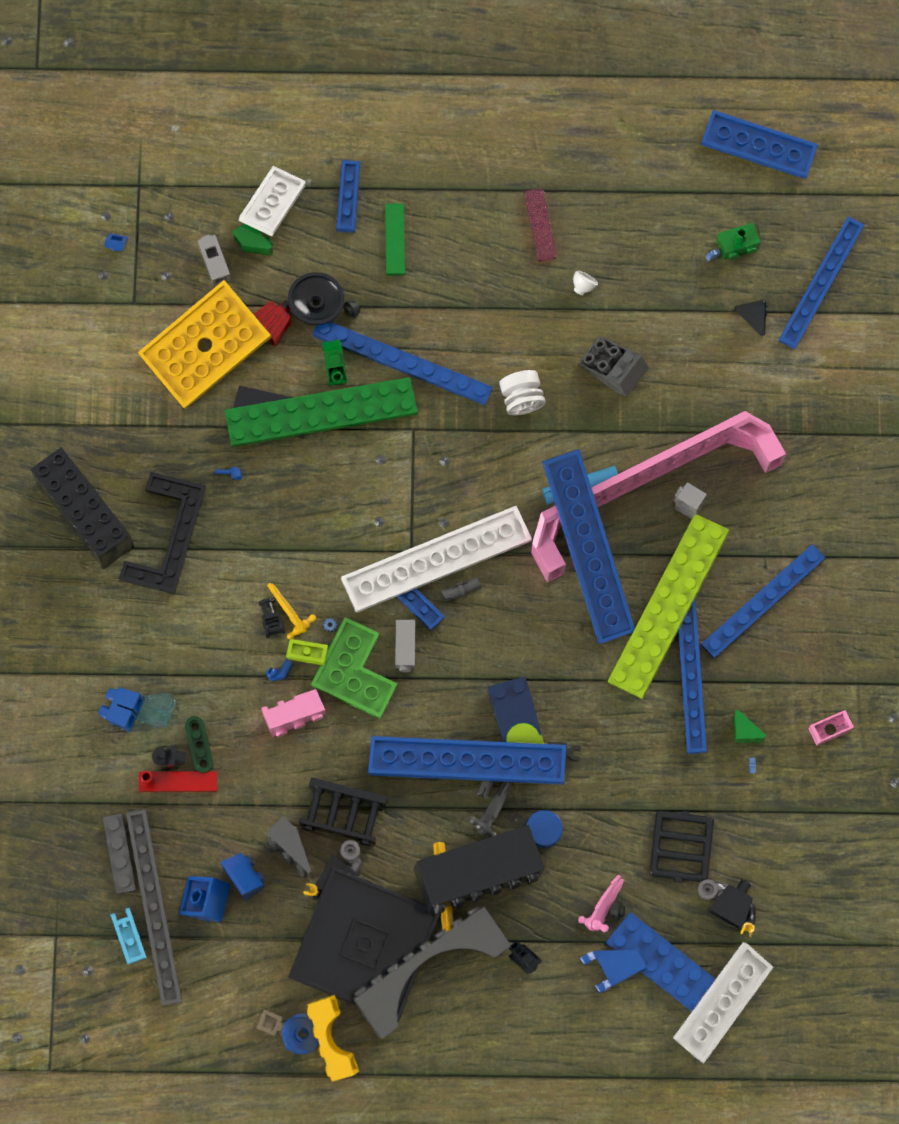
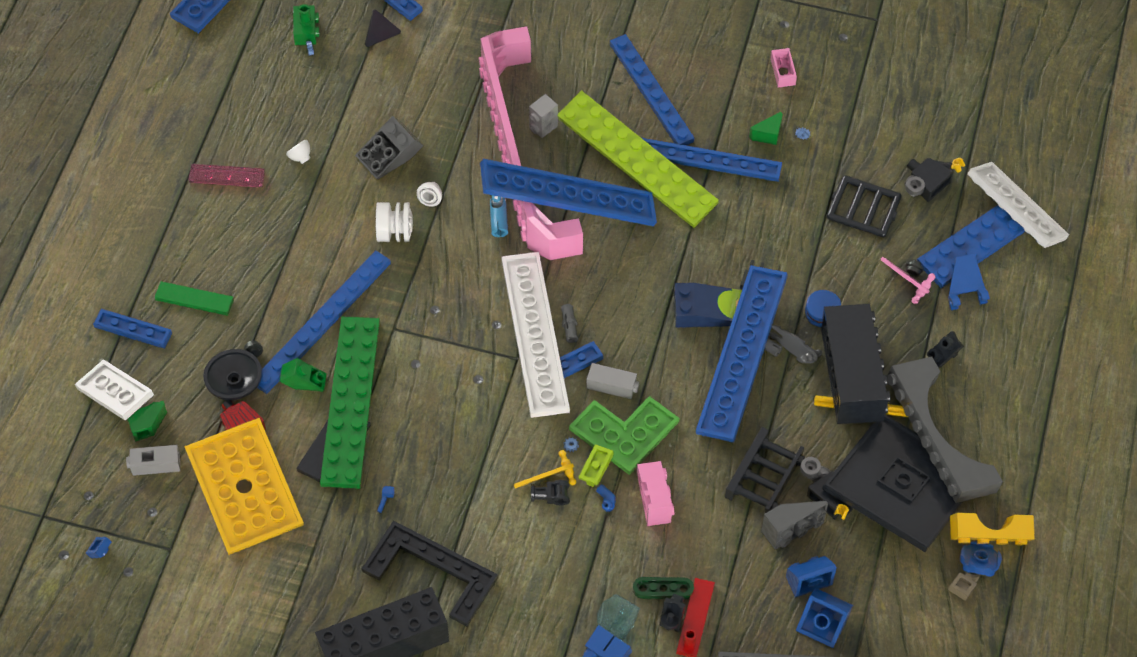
camera: 75 degrees left, 15 degrees down
none -> white brick [417,182,442,207]

